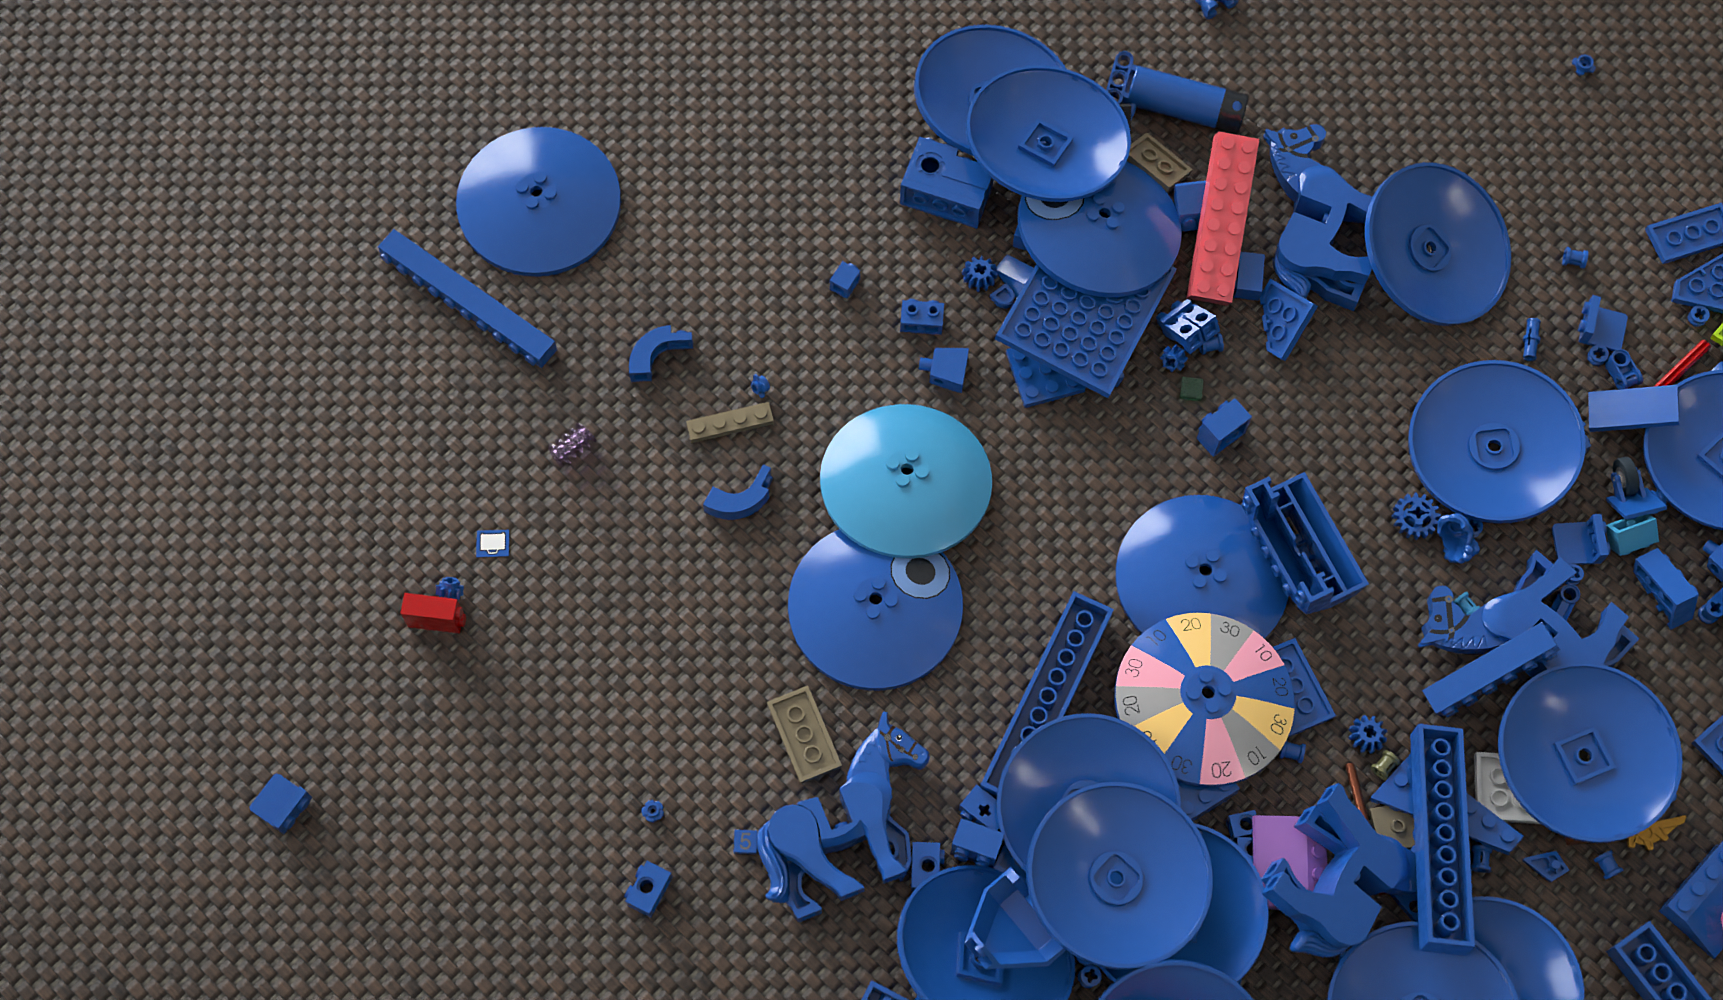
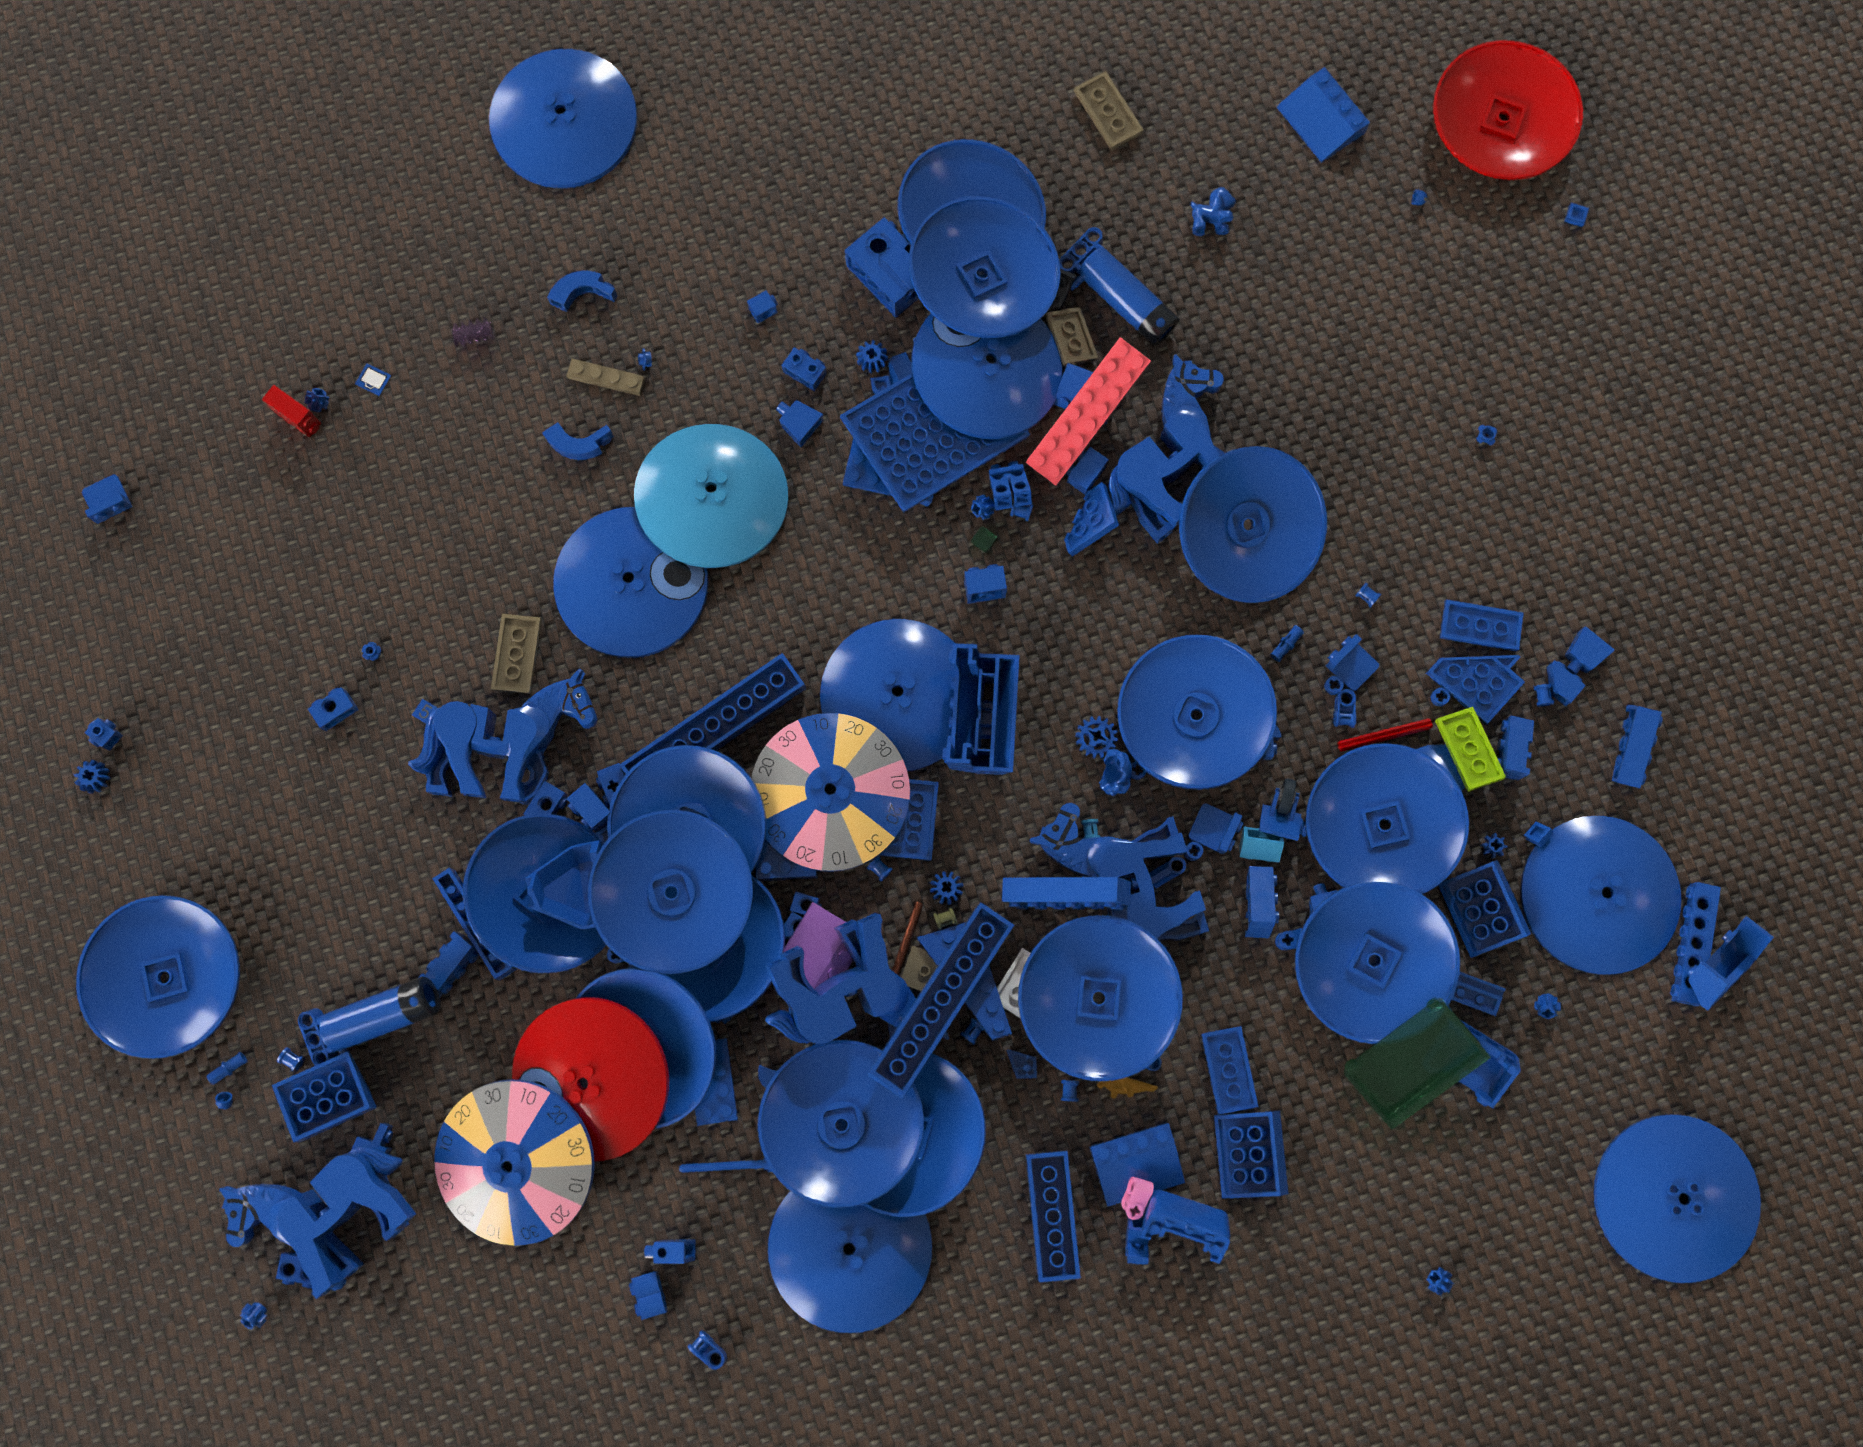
camera: 30 degrees right, 10 degrees up
blue brick [378,229,557,368] -> none
tile [1588,385,1679,432] -> none

